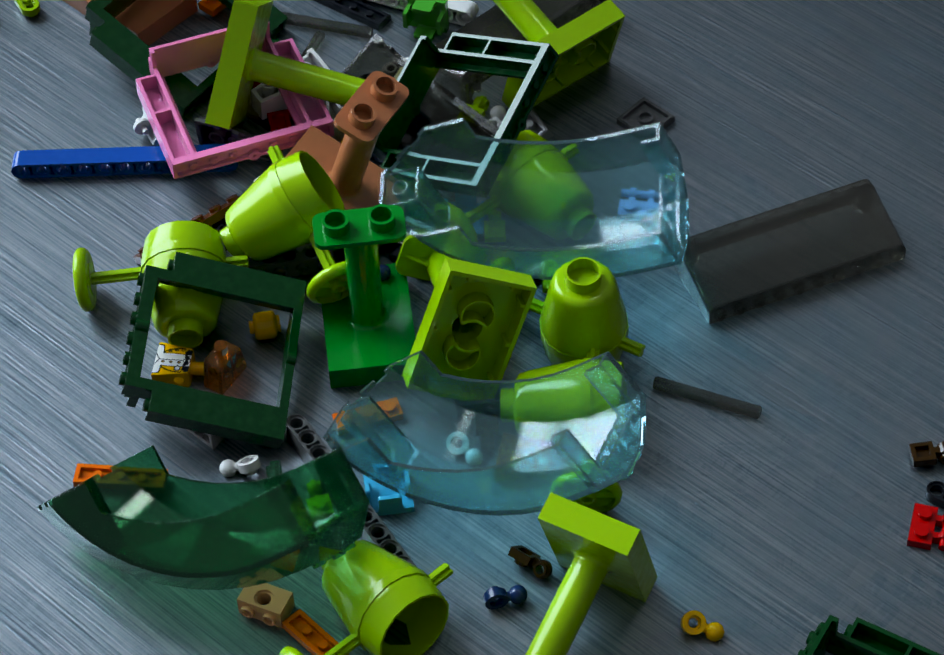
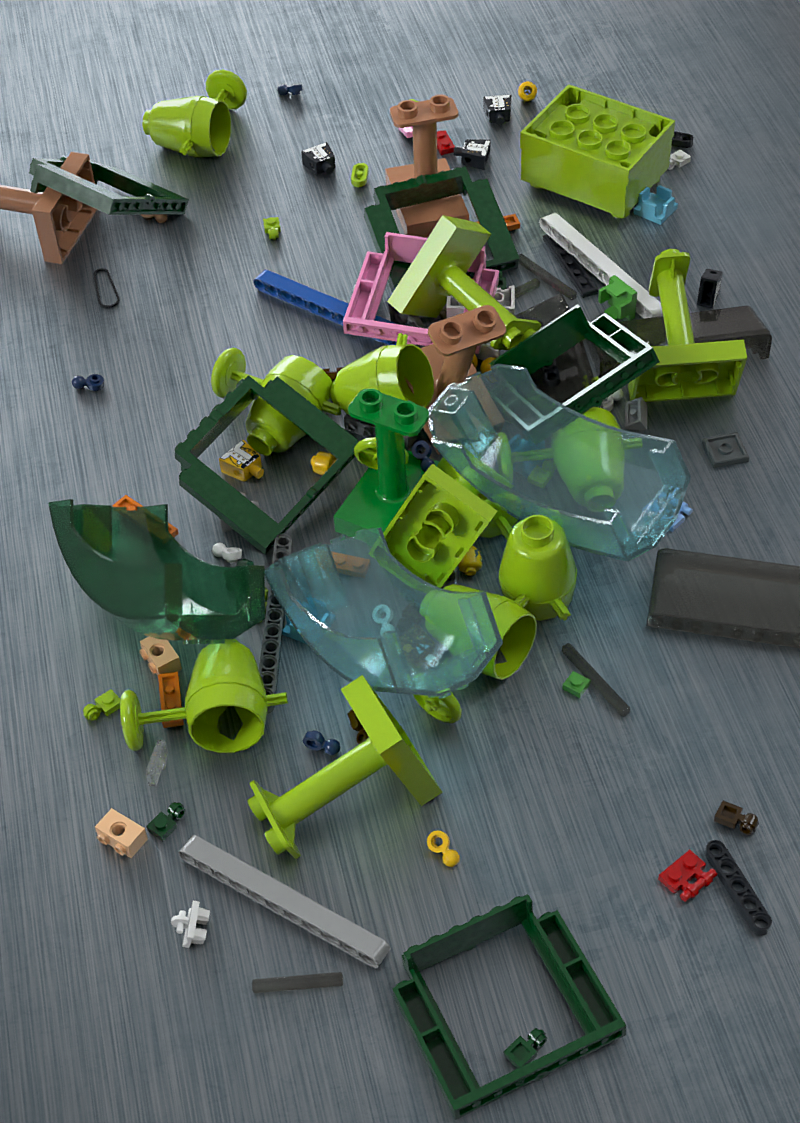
camera: 35 degrees right, 0 degrees up
clear orange torso [204,340,247,395] -> none
none -> bright green plate [562,671,591,698]

